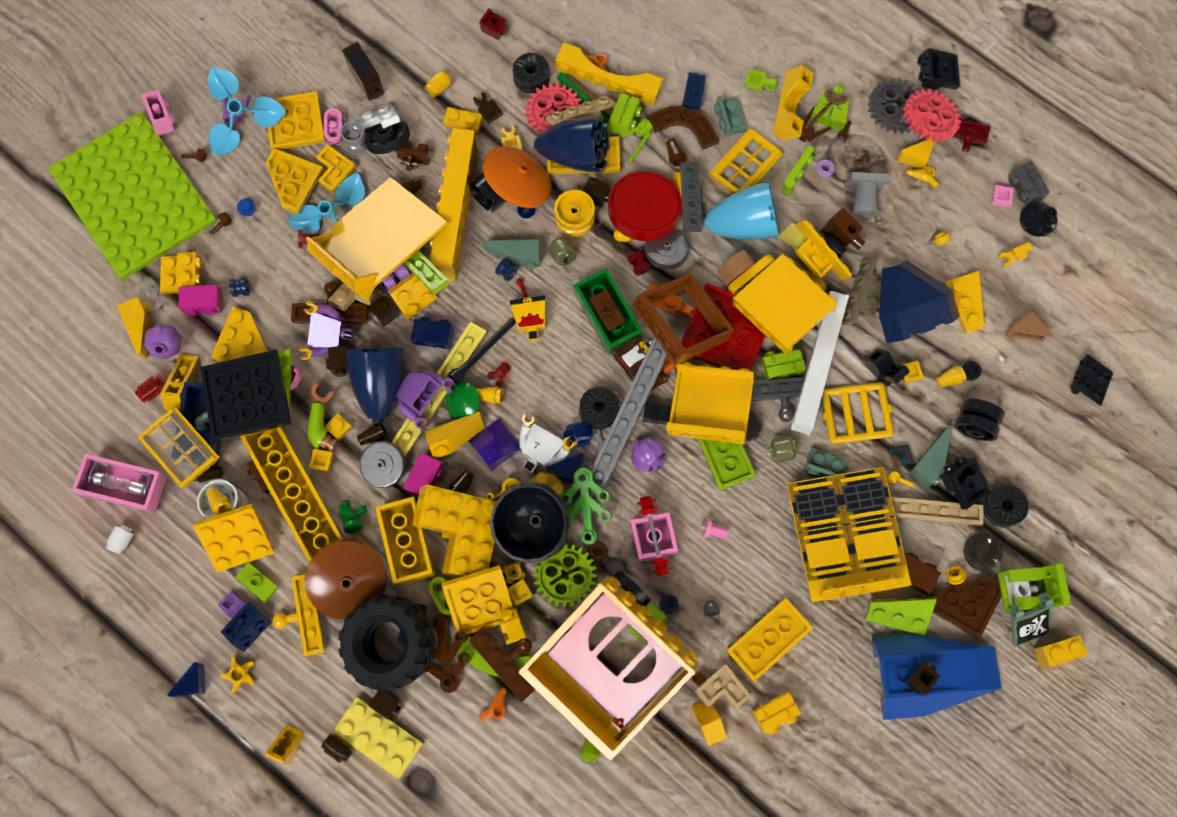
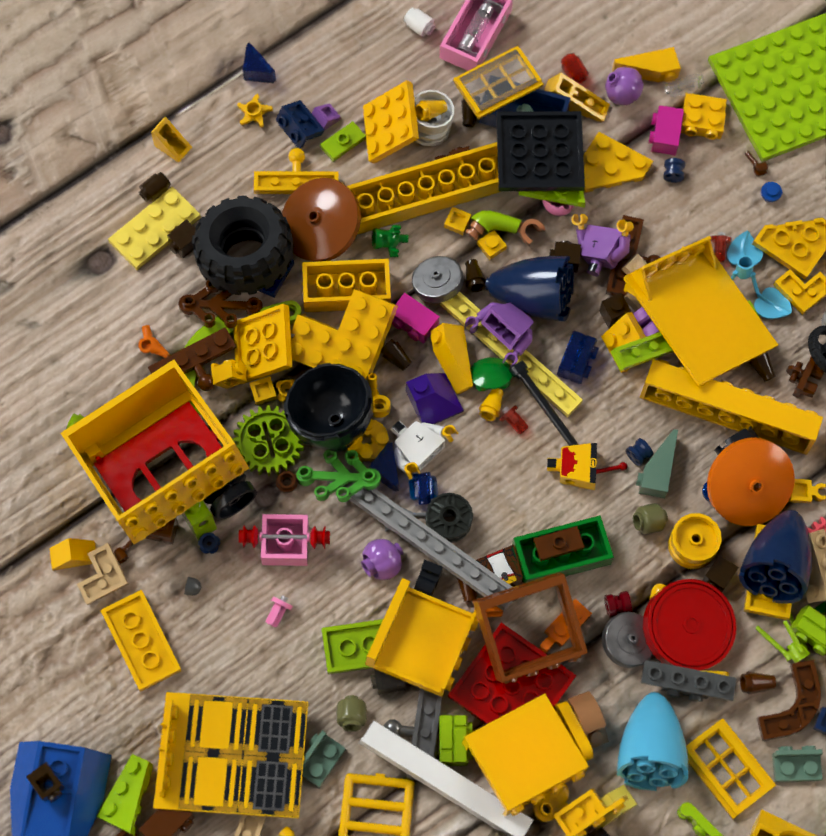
camera: 100 degrees right, 5 degrees down
yellow brick [751,692,801,735] -> none

